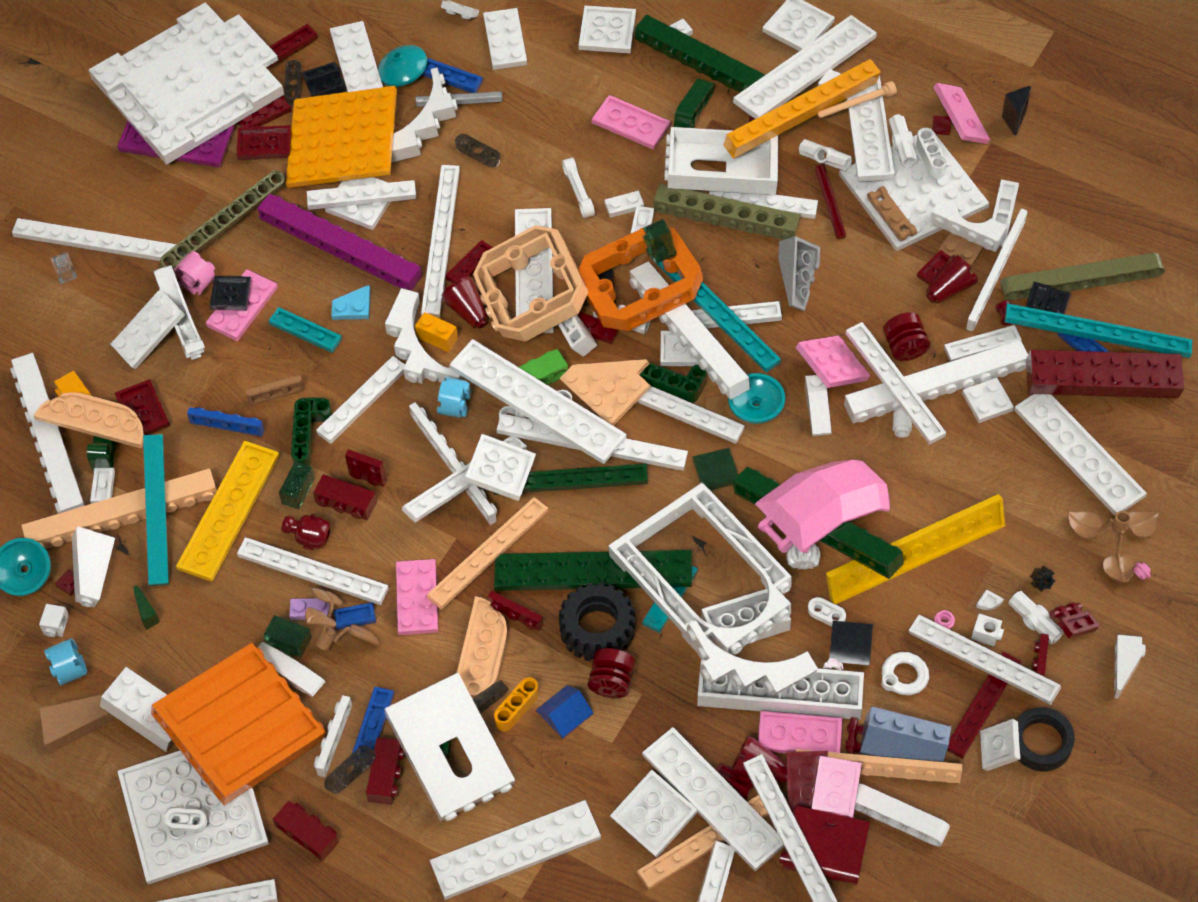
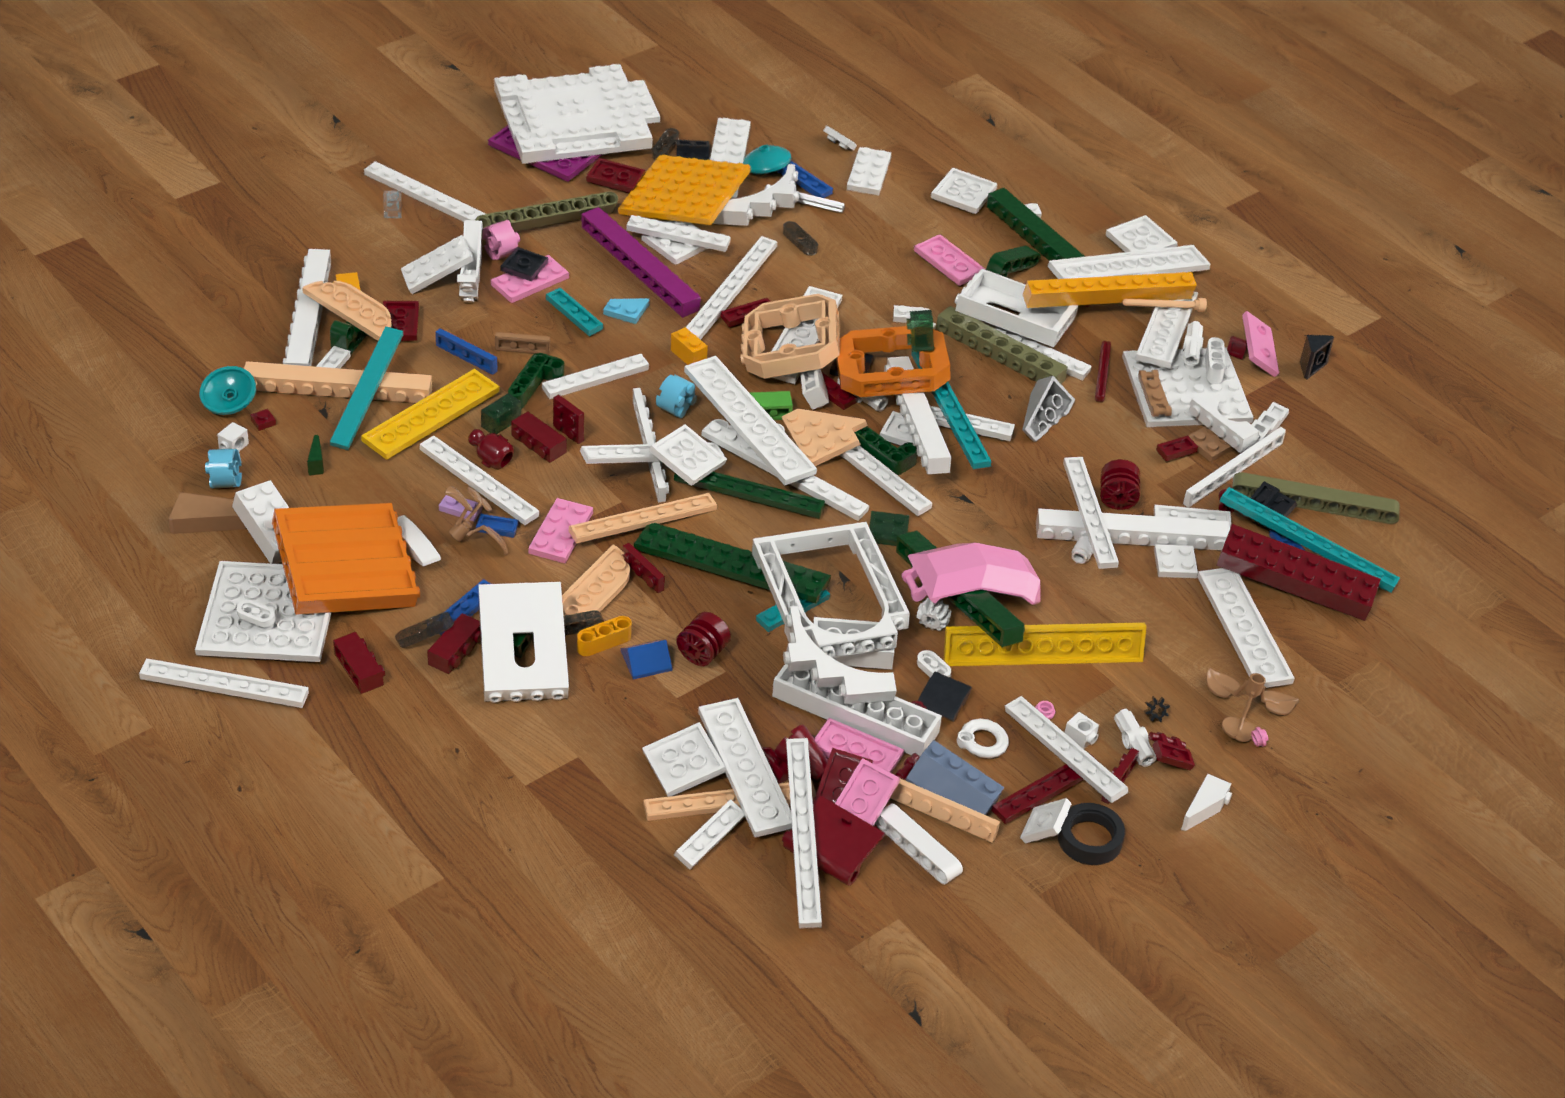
camera: 15 degrees right, 15 degrees down
white slope [72,526,115,607] -> none
dark red plate [237,96,292,127] -> none
clear green brick [263,615,312,657] -> none
dark red plate [266,24,318,69] -> none
white plate [314,695,352,778] -> none
white arch [385,288,463,384] -> none
white plate [430,800,601,900] -> none
dark red cone [441,276,488,329] -> none
black tyre [559,583,635,662] -> none
white piece [562,157,595,218] -> none
teal dish [728,373,785,424] -> none
bright pink plate [796,336,870,388] -> none
white piece [799,139,852,171] -> none
white slope [804,375,832,436] -> none
dark red cone [926,254,978,304] -> none
white tile [976,589,1004,610] -> none

